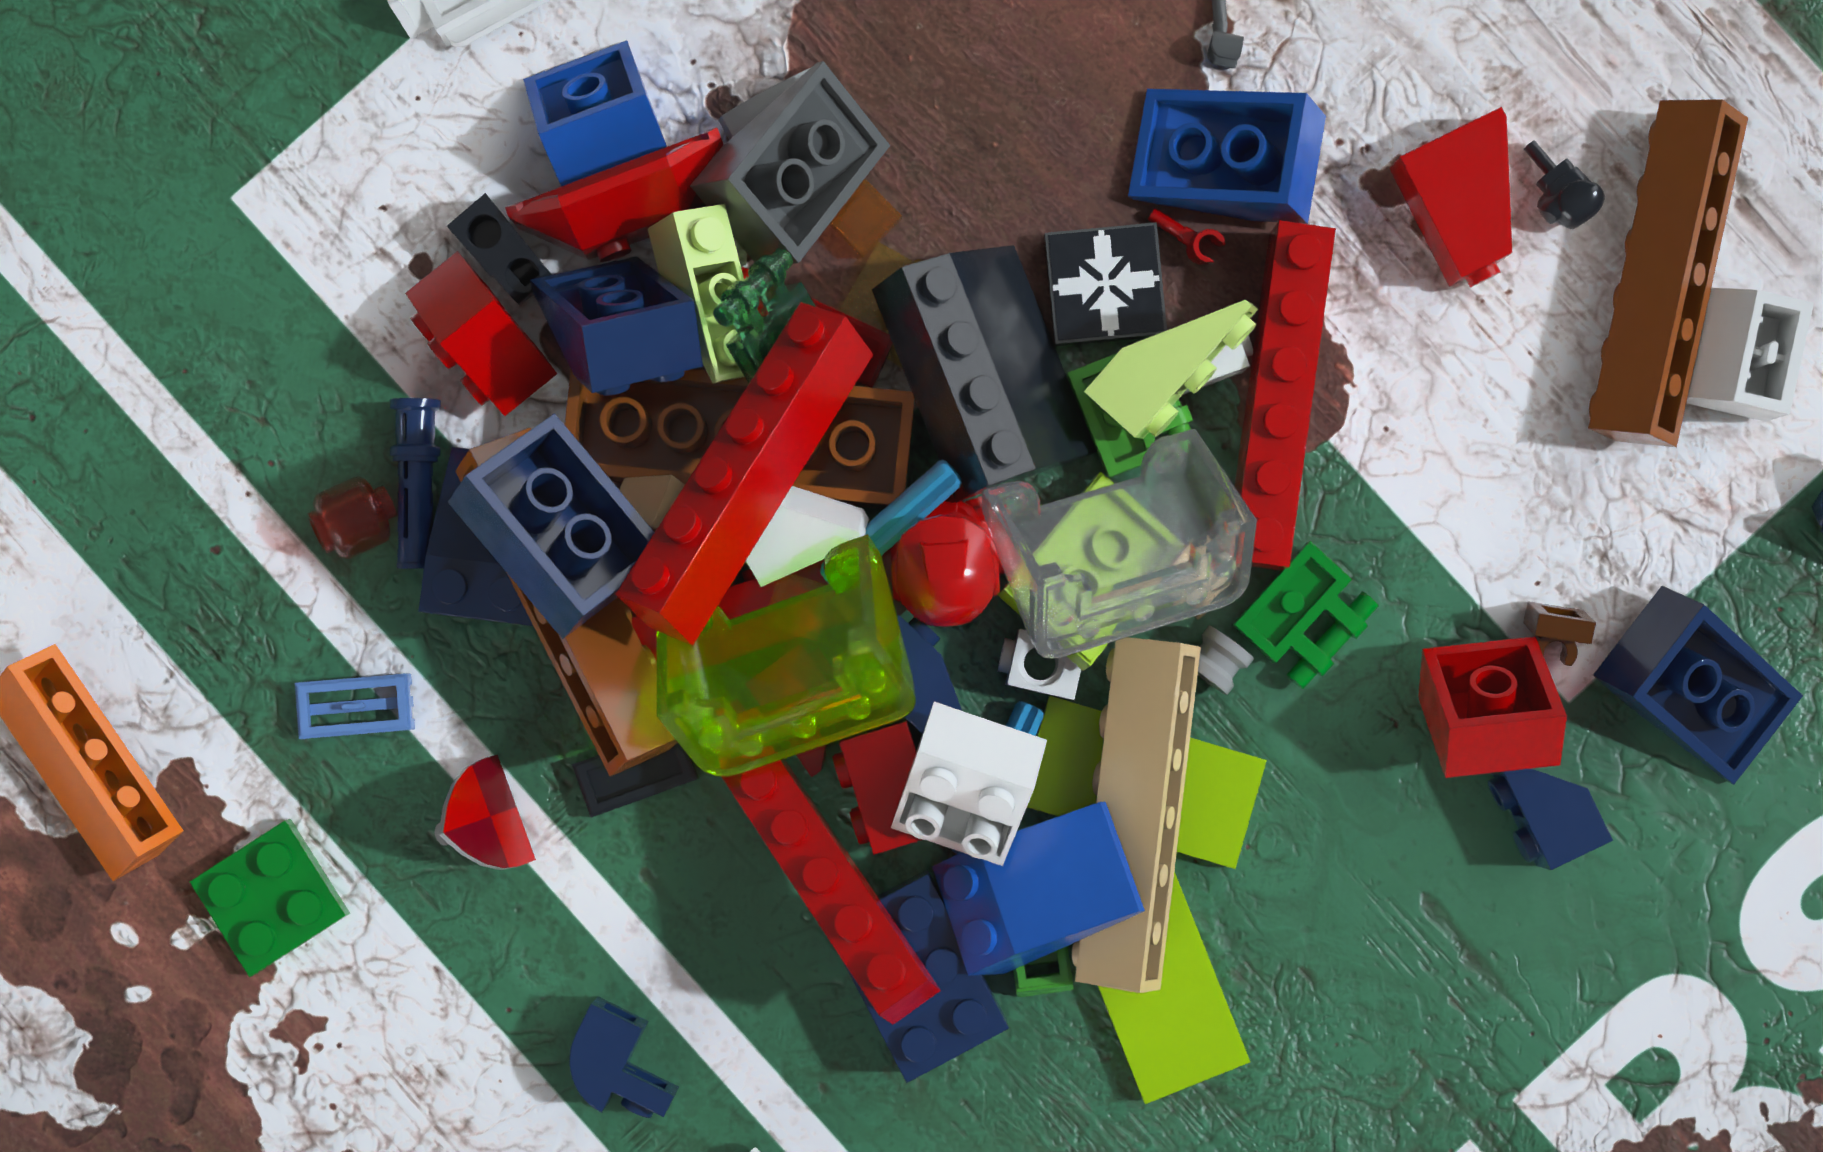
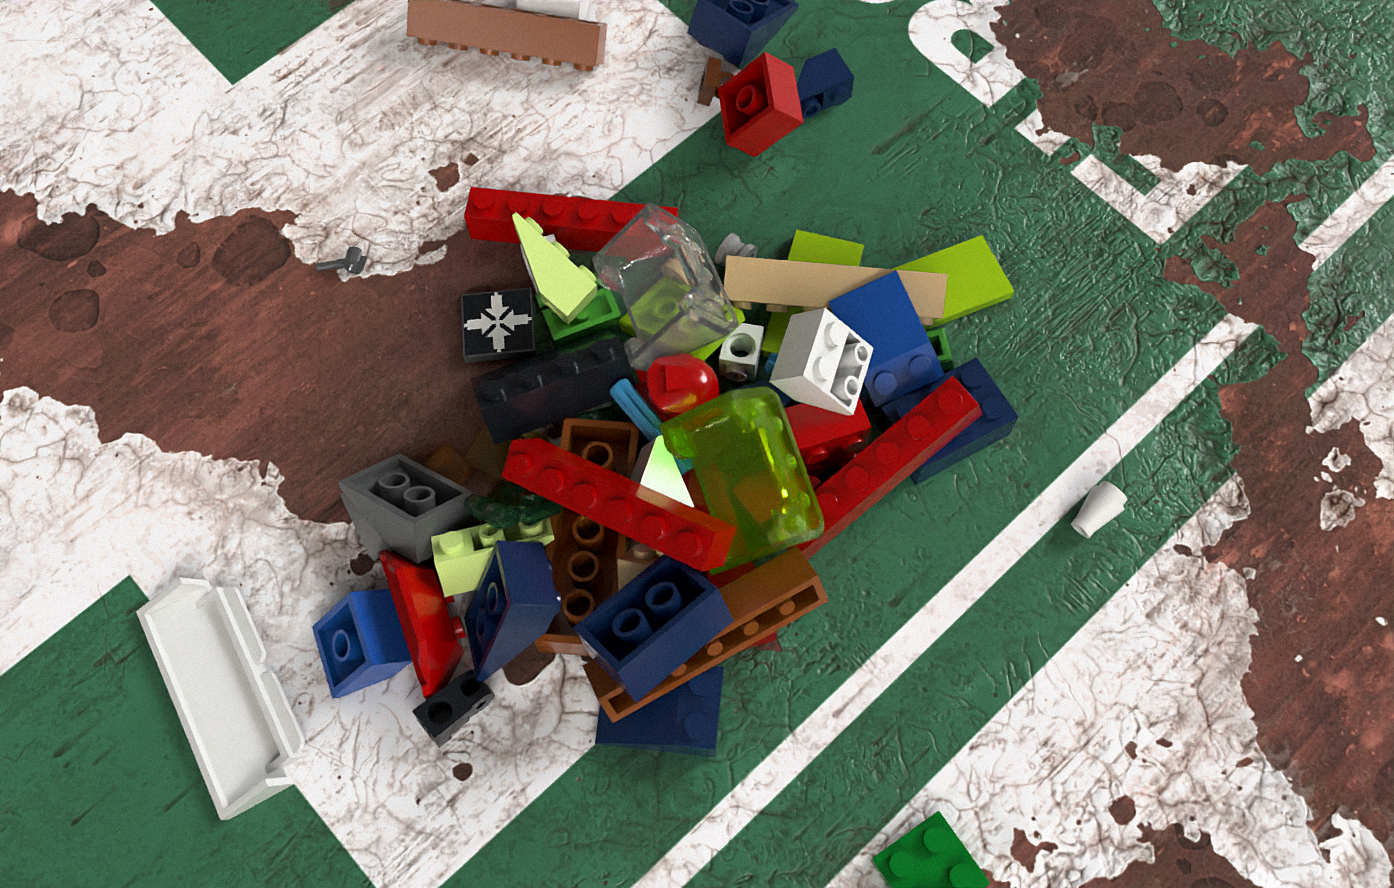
camera: 90 degrees left, 20 degrees down
medium blue tile [295,673,415,739] -> none
clear red head [307,476,397,559] -> none
dark blue pin [390,398,441,569] -> none
red brick [405,251,558,416] -> none
shield [434,754,536,870] -> none
dark blue brick [570,997,679,1118] -> none
black tile [572,737,699,818] -> none
blue slope [1128,89,1326,224] -> none
red hand [1148,208,1225,265] -> none
green plate [1232,541,1379,689] -> none
red slope [1389,107,1512,288] -> none
black piece [1524,140,1605,229] -> none

